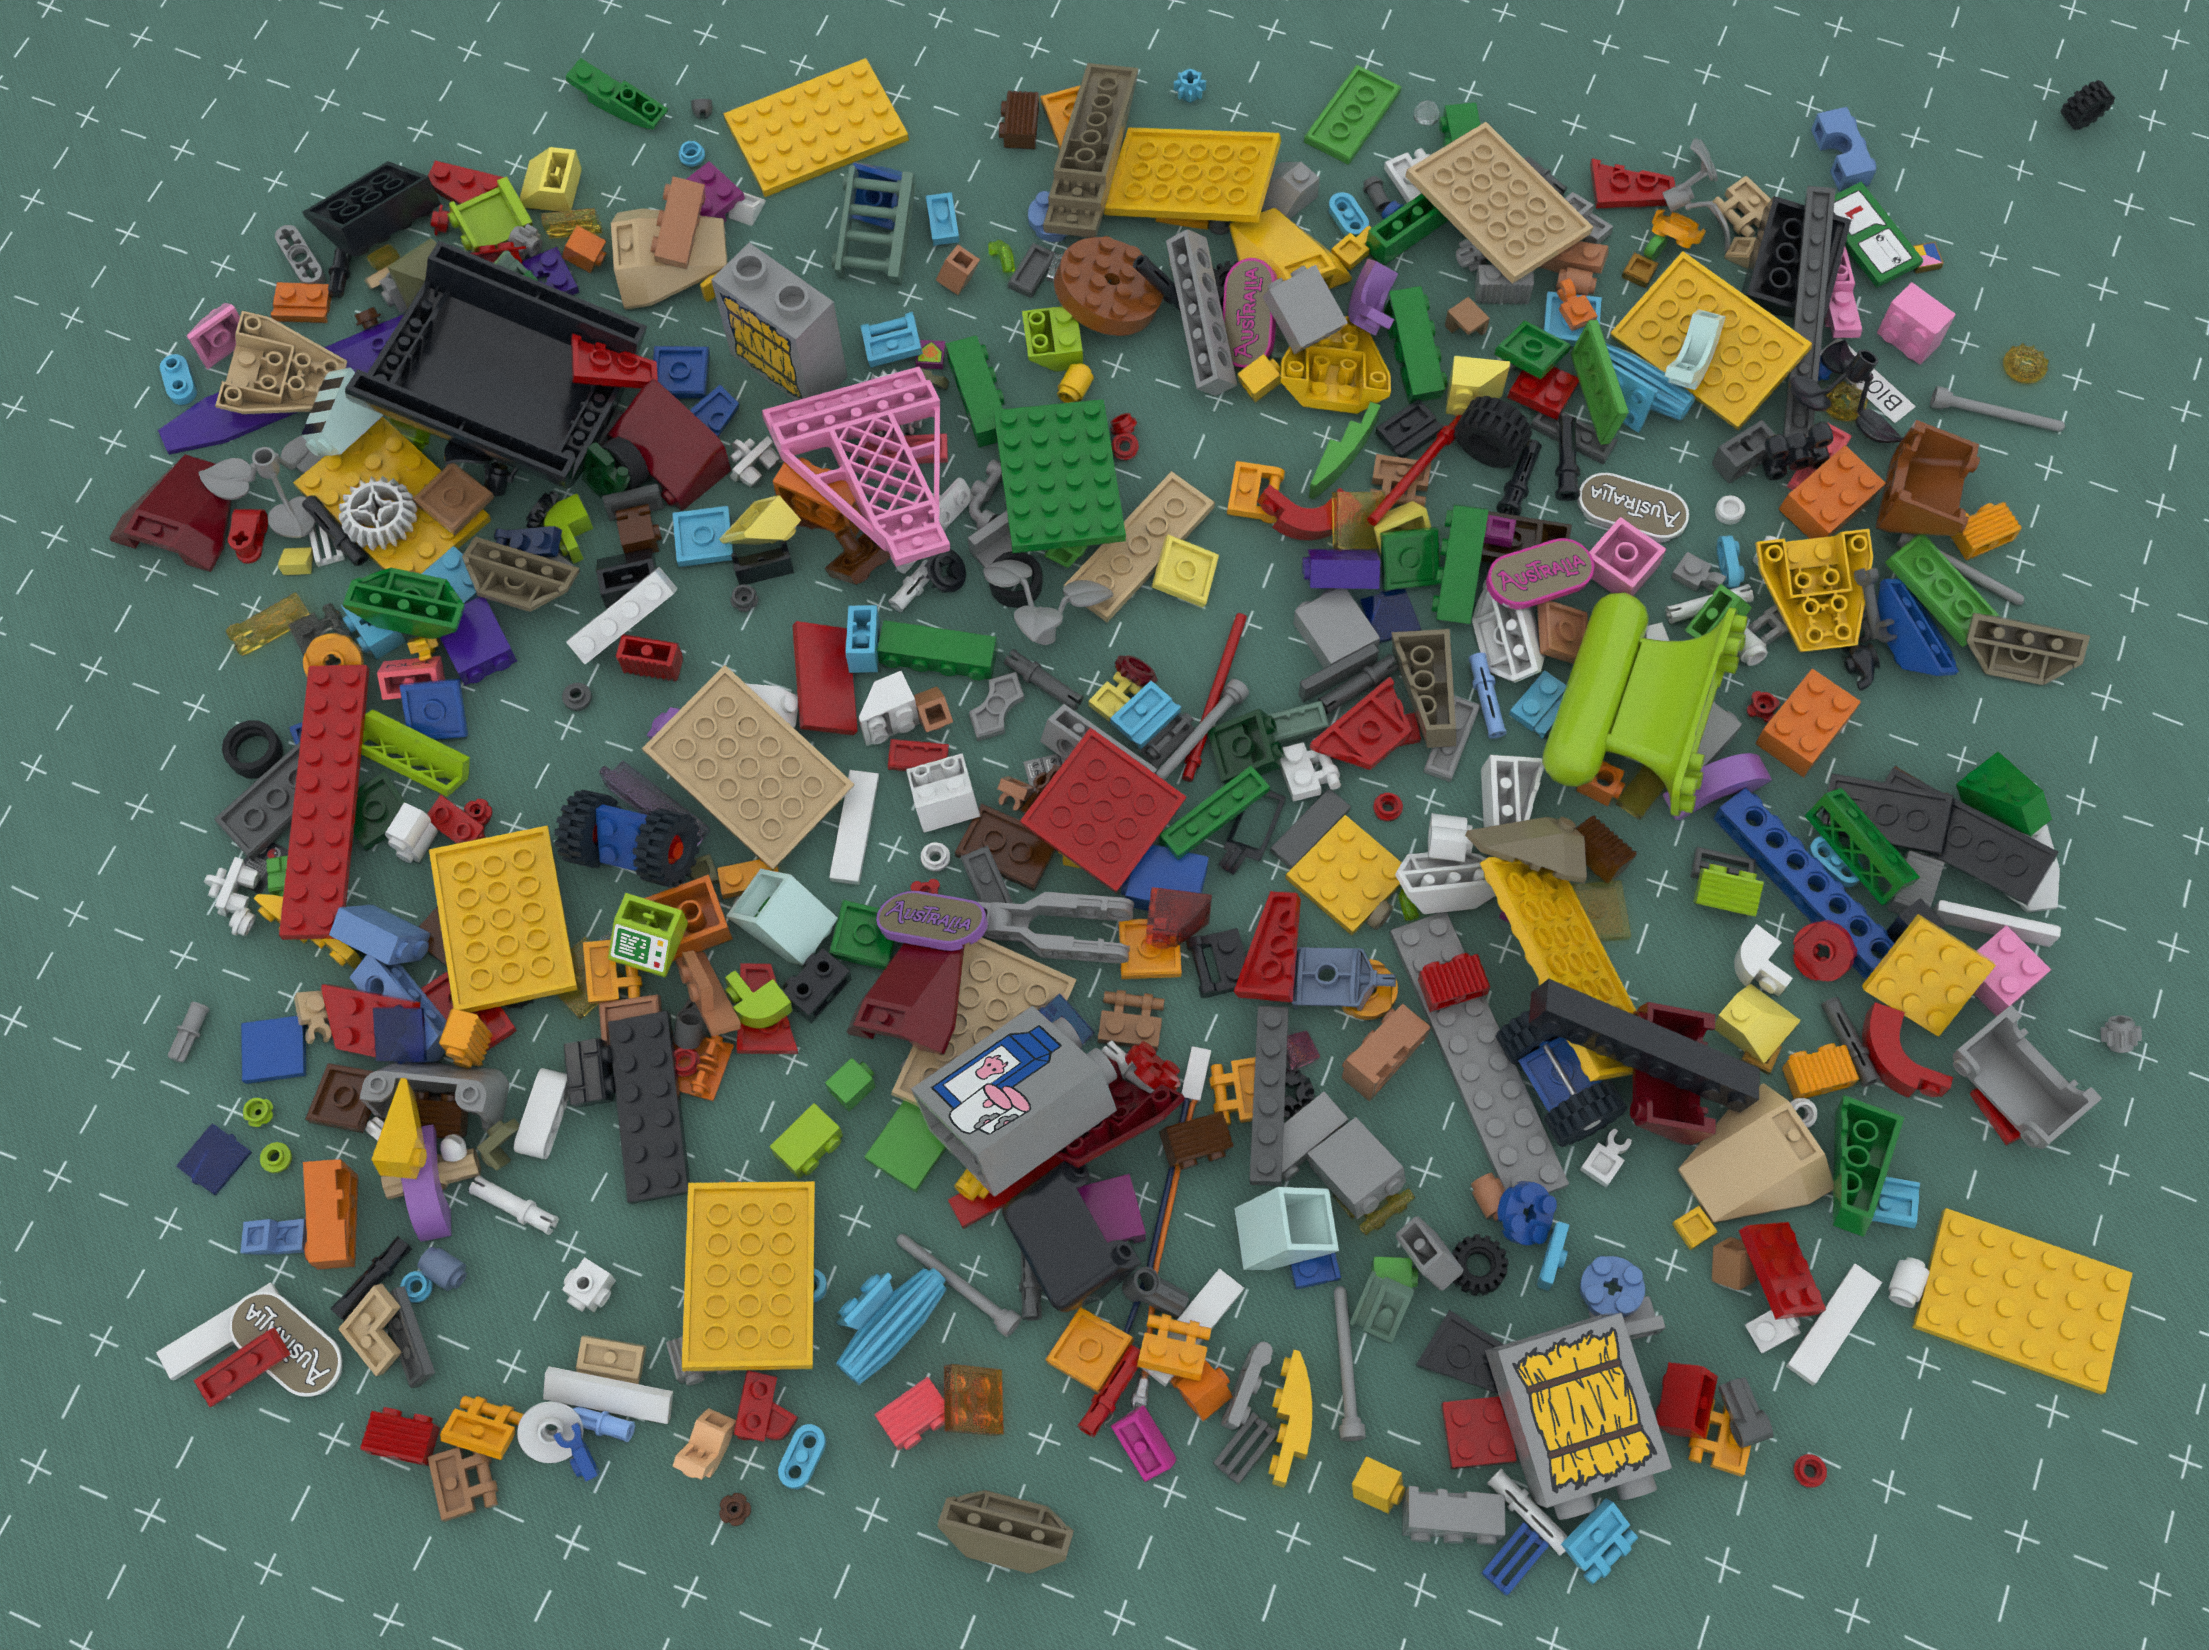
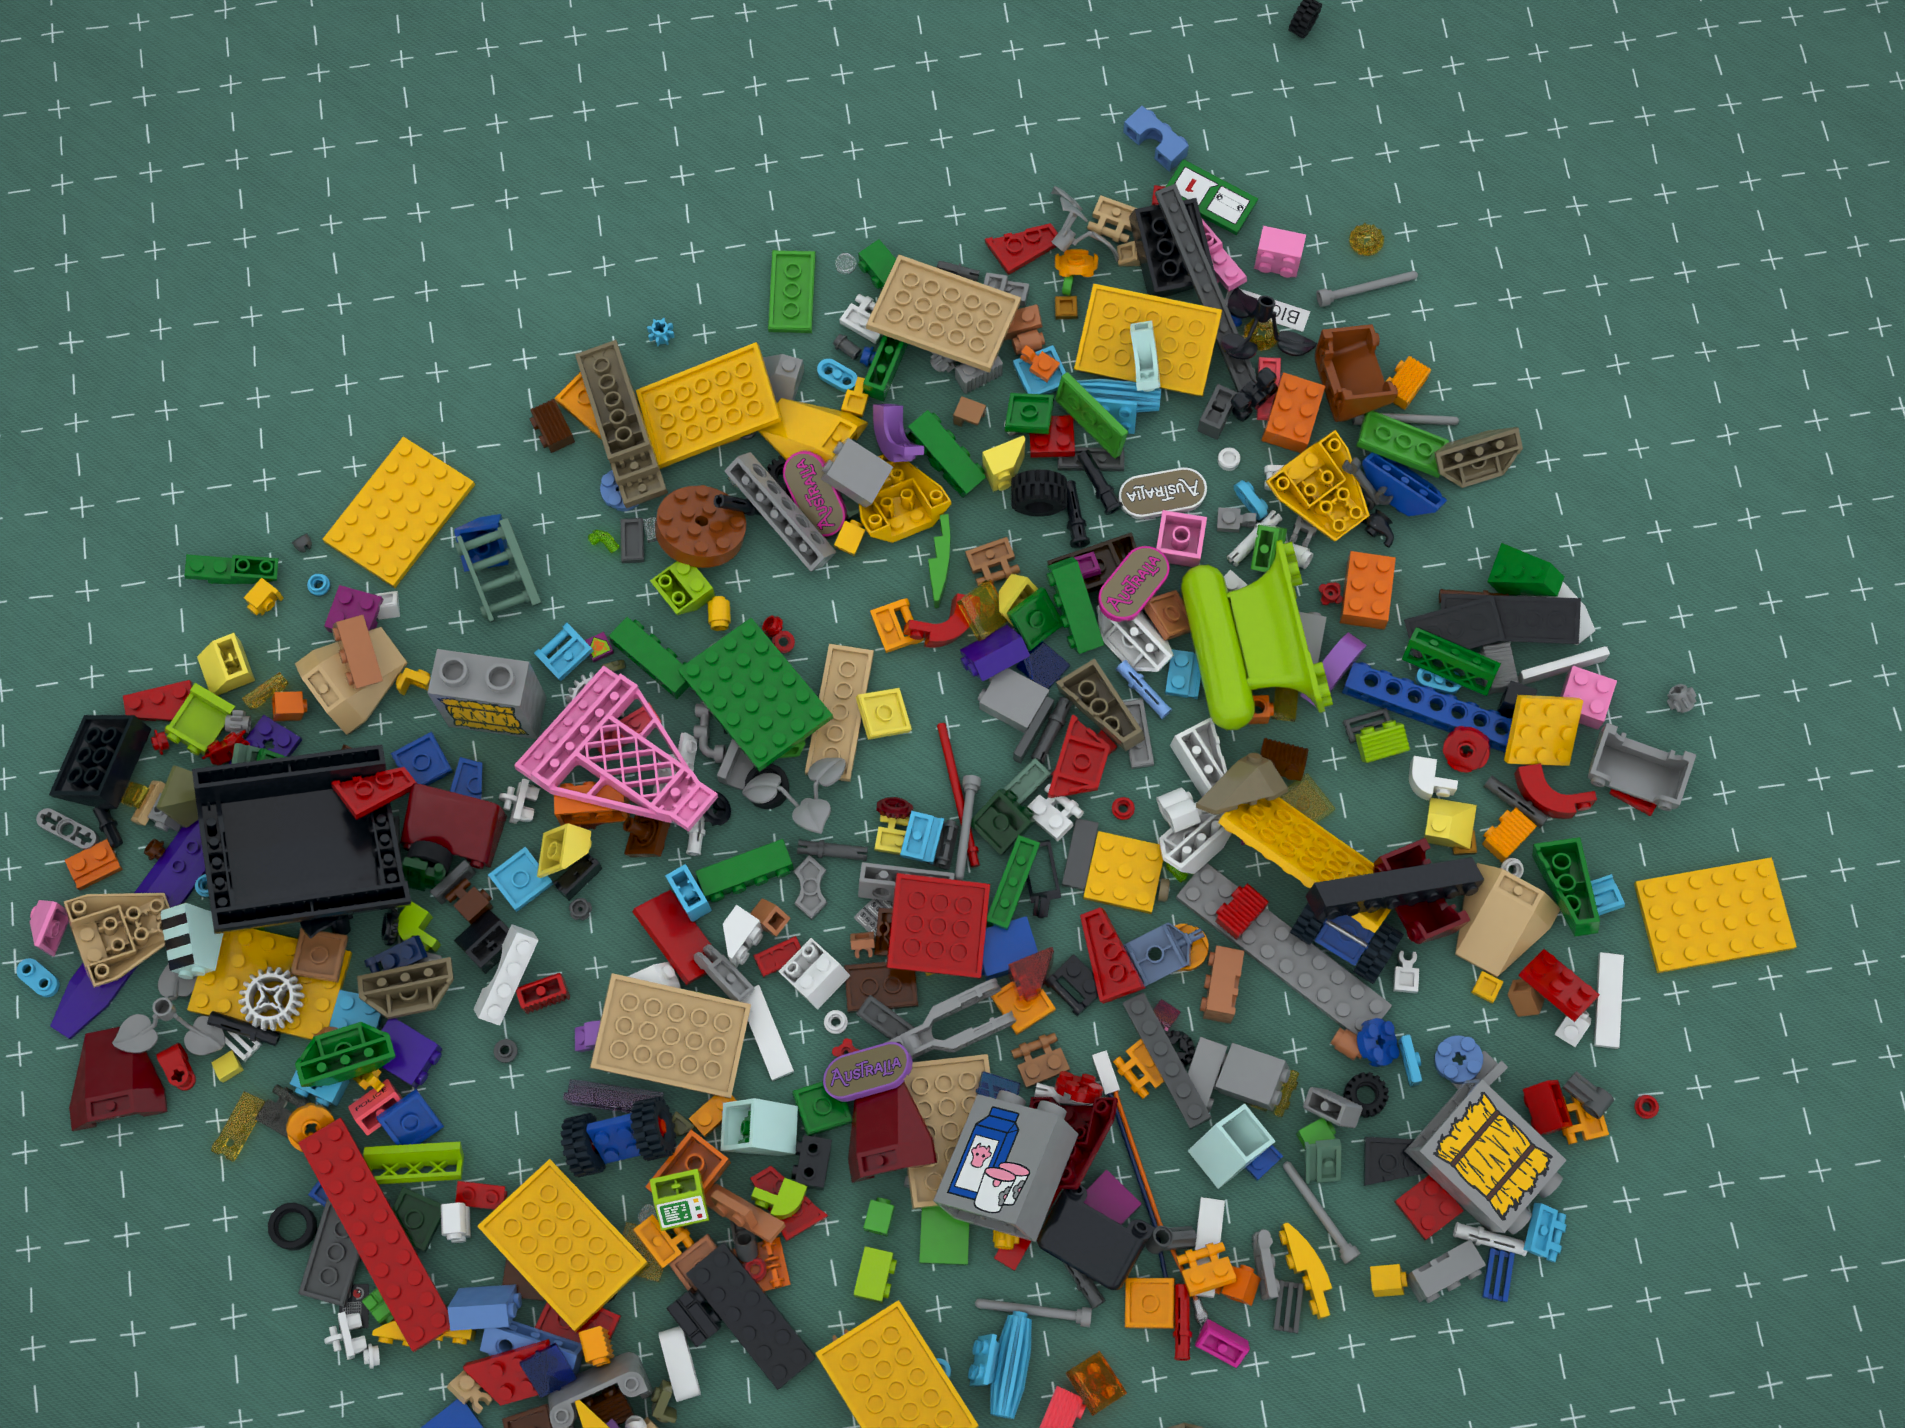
camera: 30 degrees left, 5 degrees up
red plate [464,799,492,826] -> none
medium azure plate [926,192,960,246] -> none
nougat brick [936,245,980,295] -> none
reddish brown brick [1159,1111,1234,1170] -> none
red bar [1367,415,1462,526] -> none
black plate [1375,399,1444,458] -> none
white brick [1888,1257,1930,1308] -> none
tile [1913,242,1944,274] -> none
none -> yellow brick [244,578,284,616]
none -> light grey hinge [694,944,754,1002]

